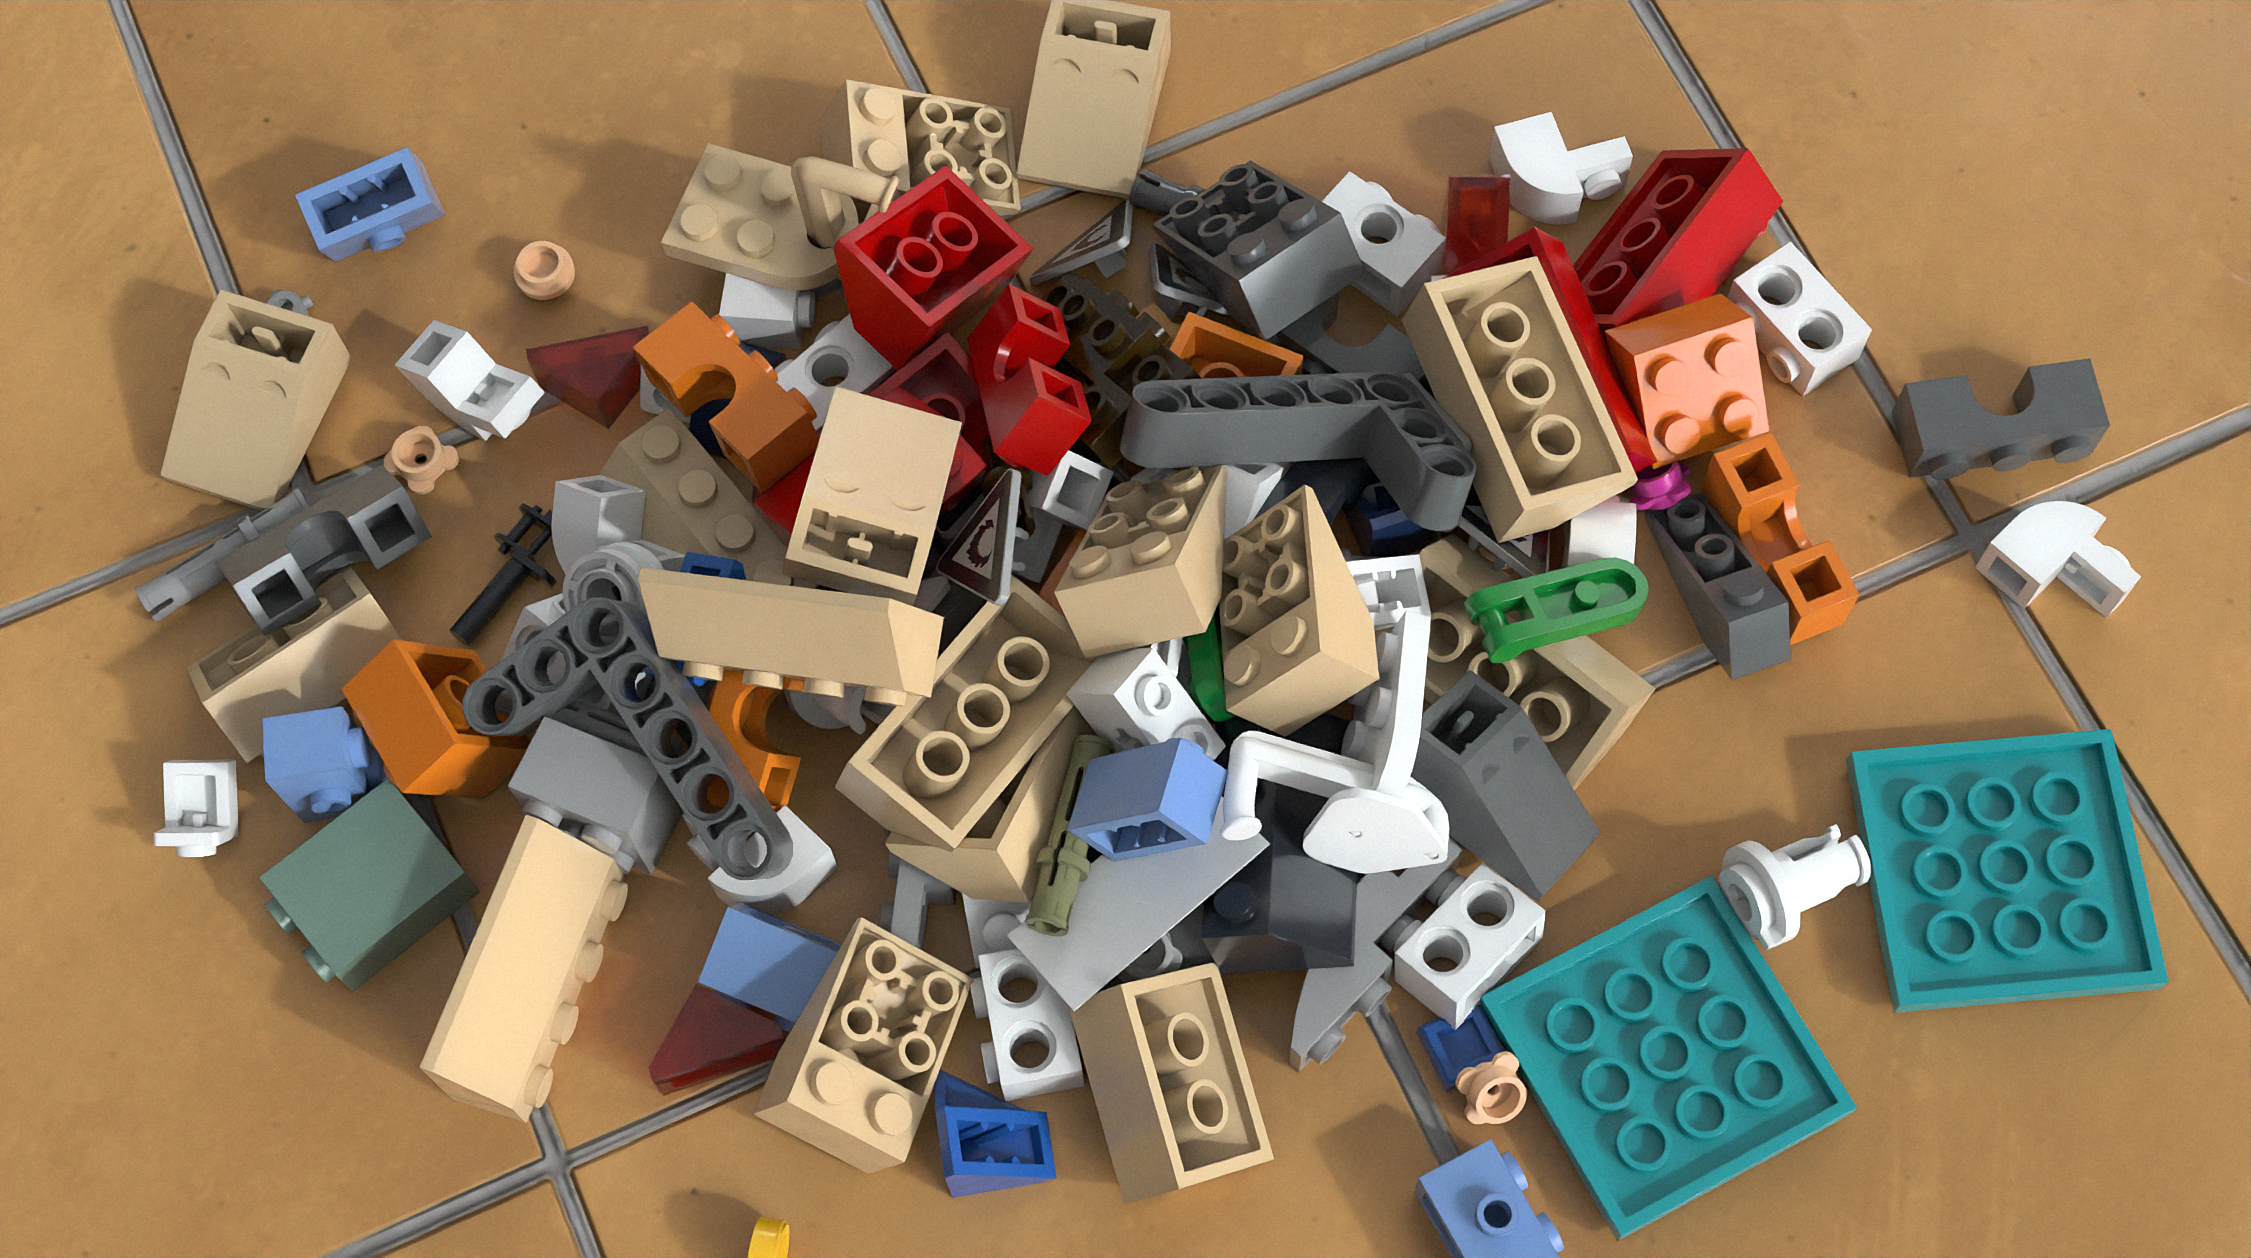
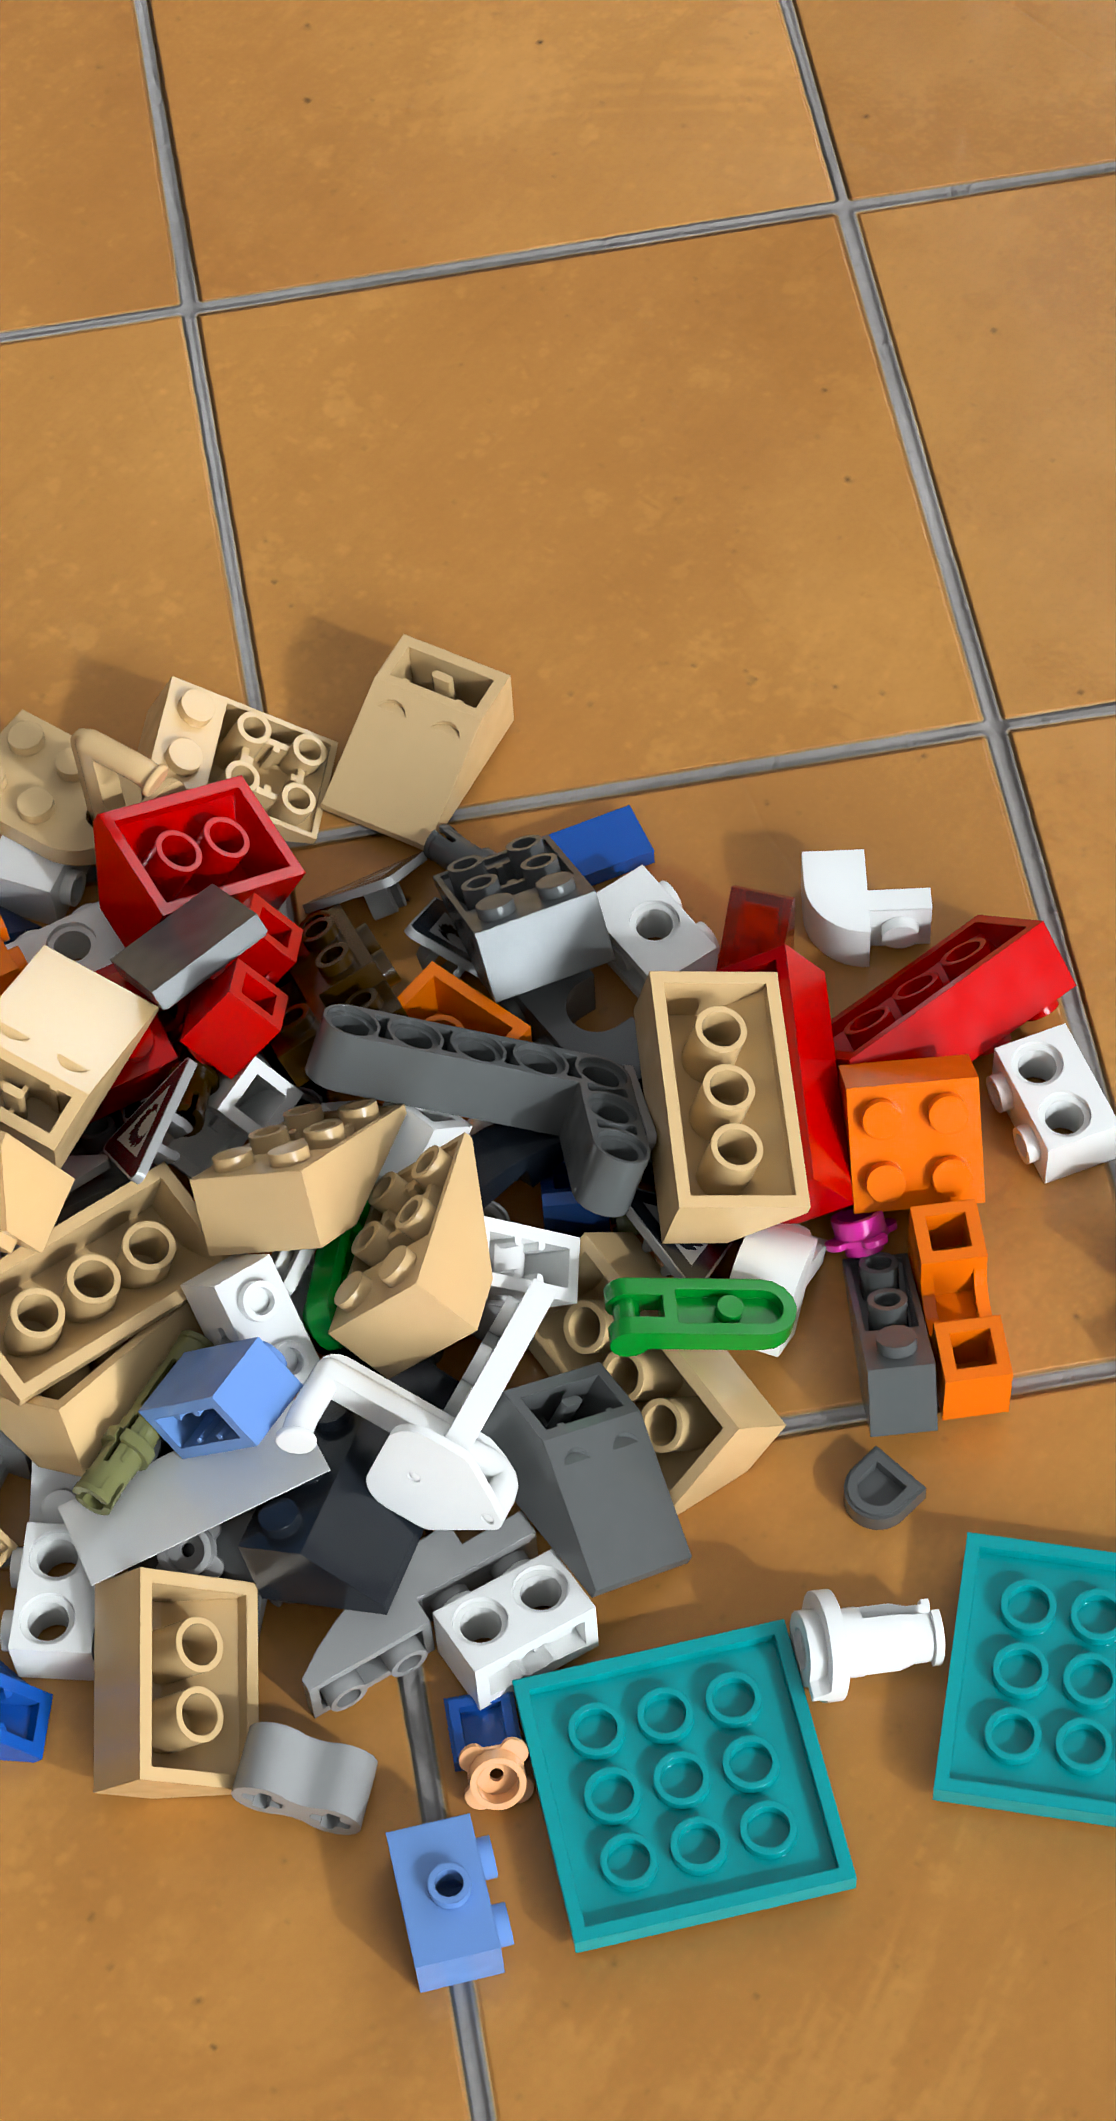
camera: 15 degrees right, 10 degrees down
none -> dark grey tile [110,883,268,1010]
none -> light grey axle [231,1722,378,1835]
none -> blue tile [543,805,655,886]
none -> dark grey tile [843,1446,926,1530]

